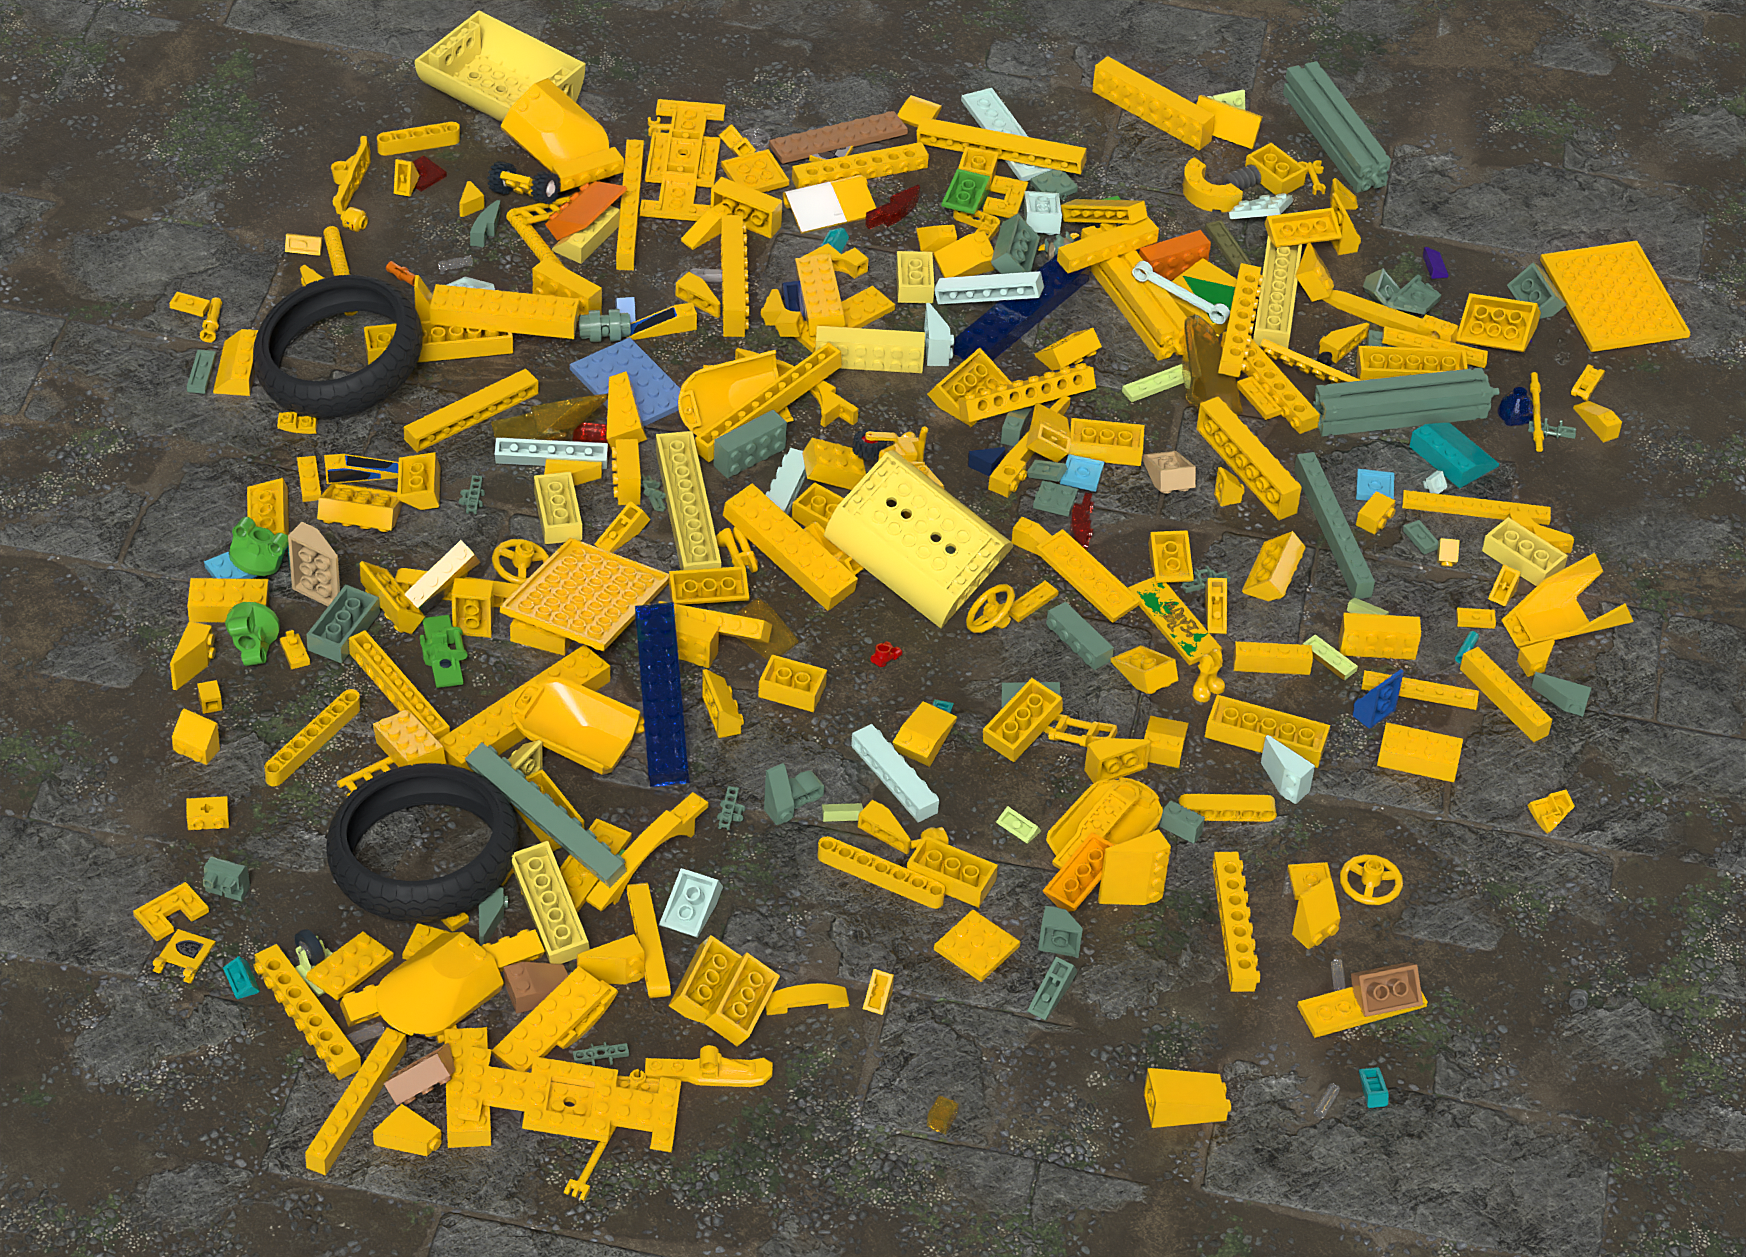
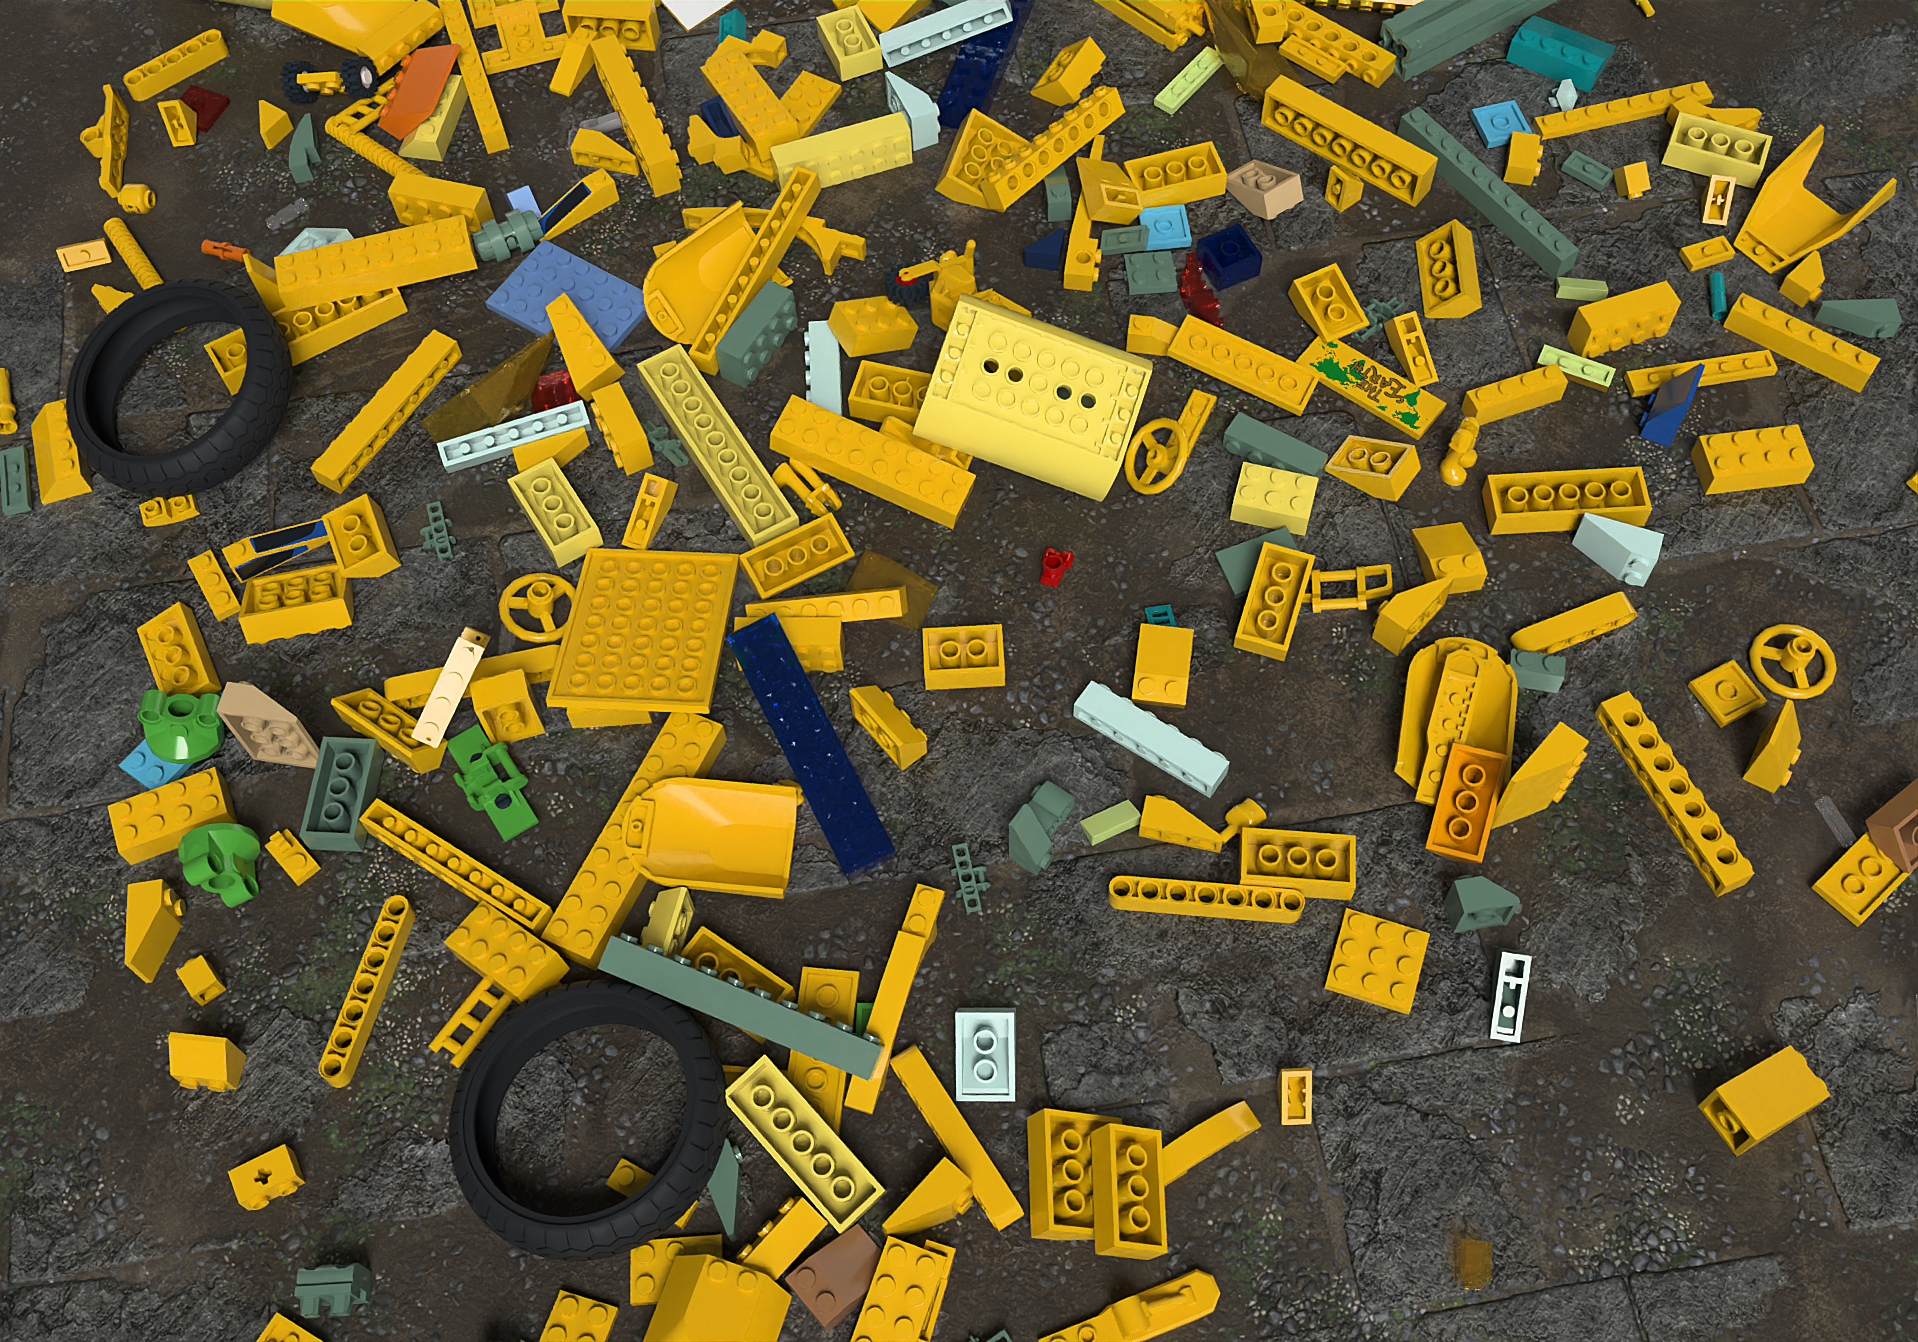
camera: 15 degrees left, 15 degrees up
yellowish green slope [996,806,1041,844] -> none
none -> clear blue brick [1195,223,1263,292]
none -> light yellow brick [1230,462,1319,536]

